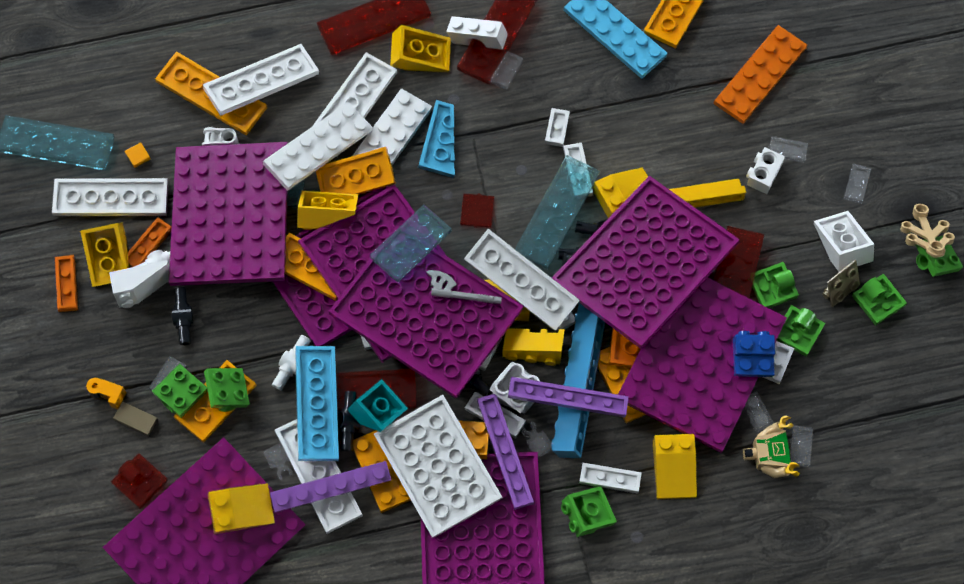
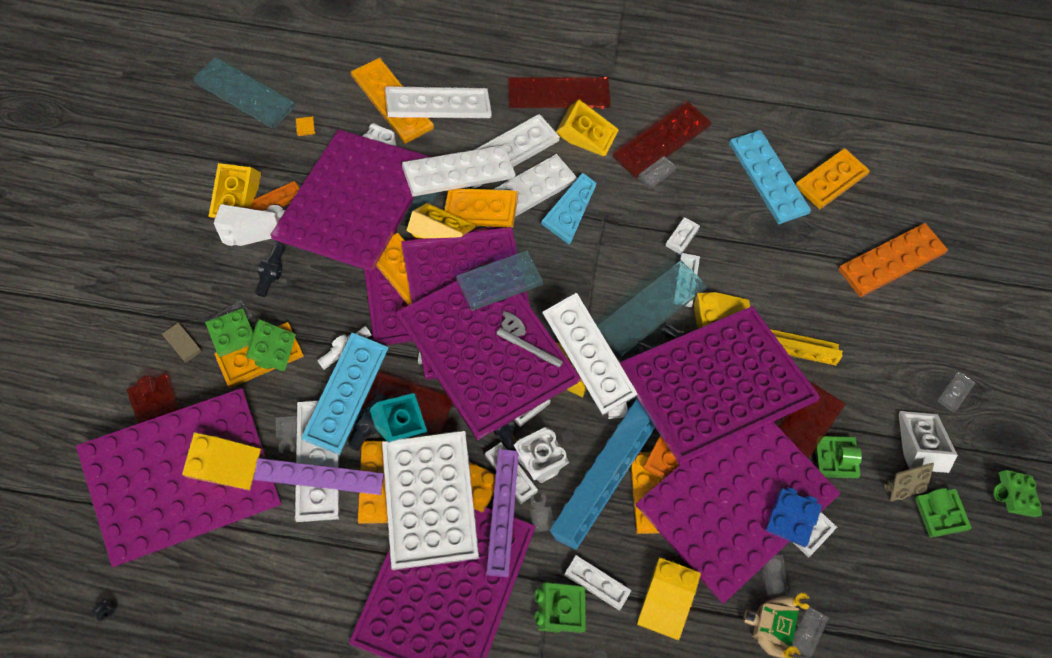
camera: 20 degrees right, 5 degrees down
white plate [52,178,169,216] -> none
orange tile [55,255,78,312] -> none
light orange leg [86,378,126,410] -> none
white arch [446,16,508,49] -> none
clear red piece [460,193,494,228] -> none
yellow wedge [502,328,565,366] -> none
medium lavender plate [508,377,629,417] -> none
white brick [746,147,785,194] -> none
clear plate [769,136,808,163] -> none
bright green plate [776,305,825,357] -> none
tan plant [900,204,955,258] -> none

